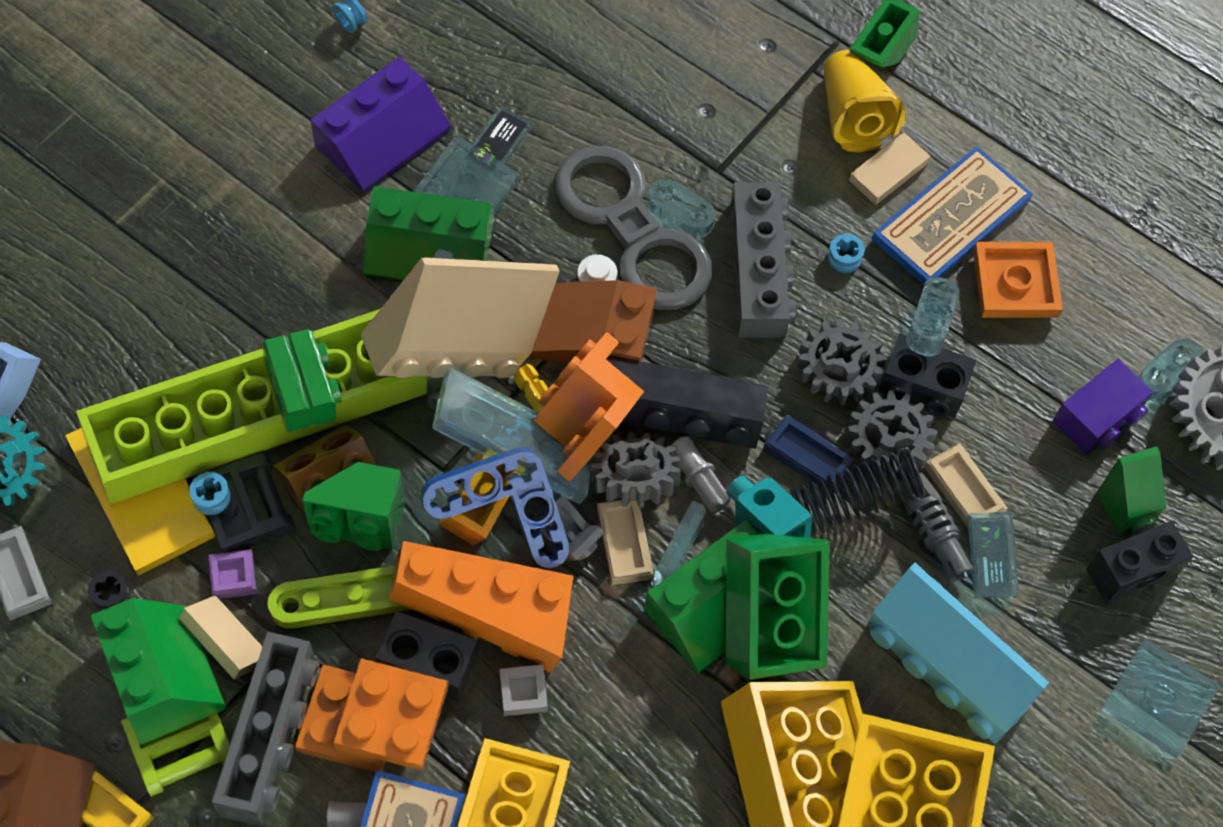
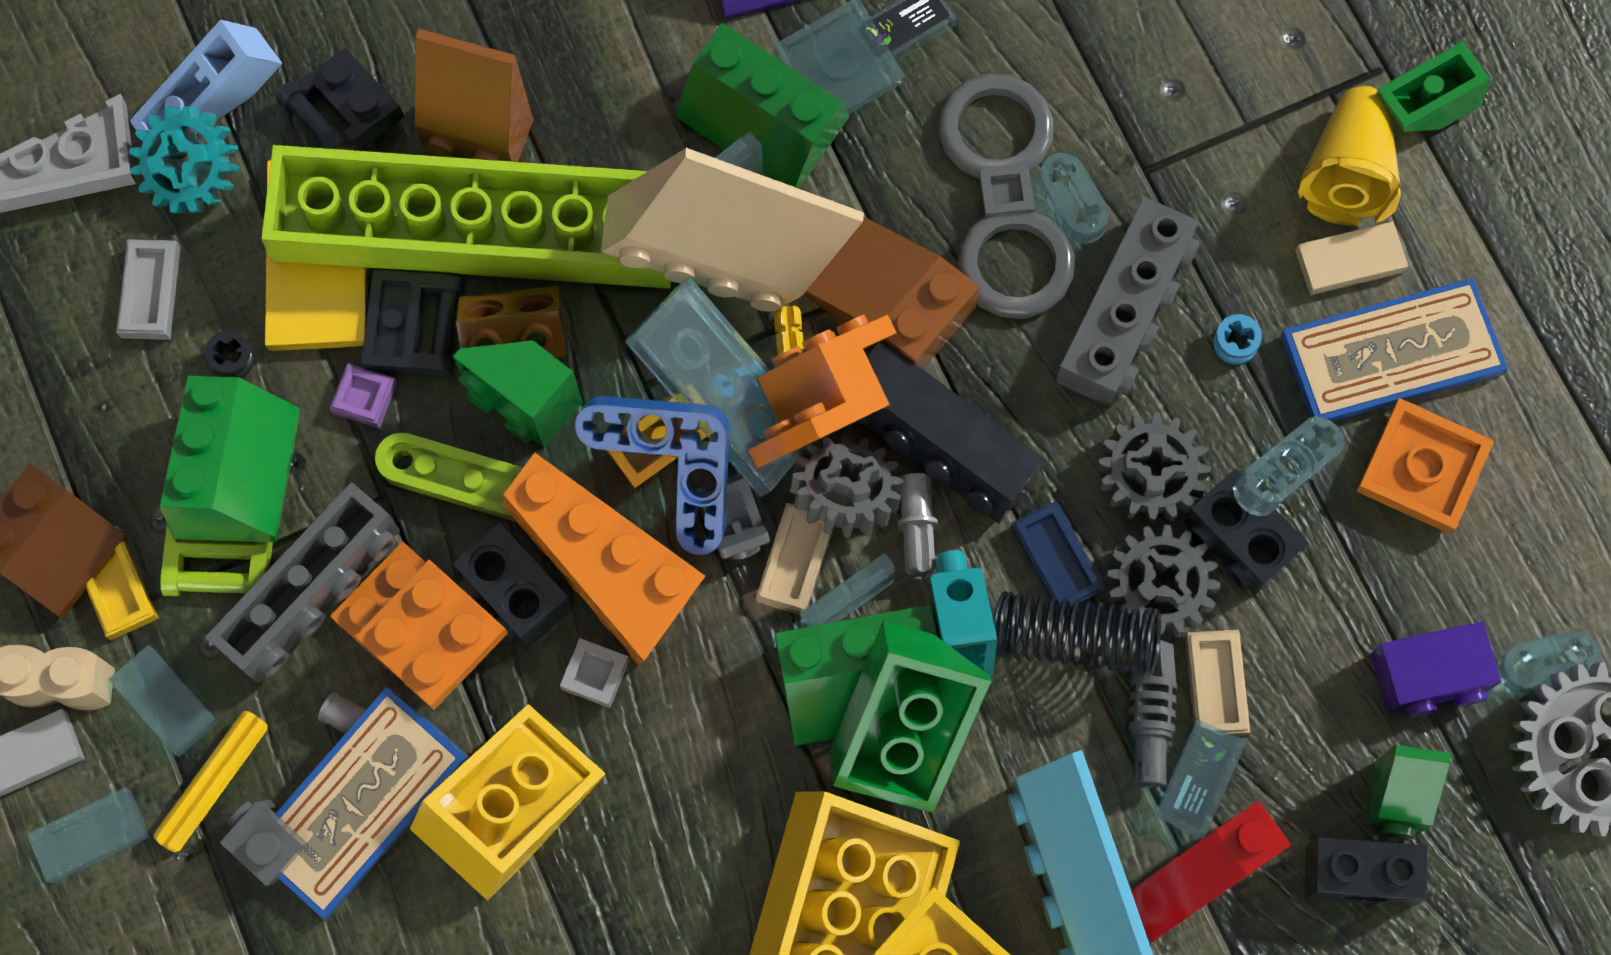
camera: 35 degrees right, 10 degrees up
tan tile [179,595,262,679] -> none
dark azure bush [189,472,231,515] -> none
green brick [262,329,342,432] -> none
white plate [578,255,617,282] -> none
none -> black plate [276,48,405,151]
none -> dark orange slope [415,28,533,162]
none -> red slope [1131,800,1291,943]

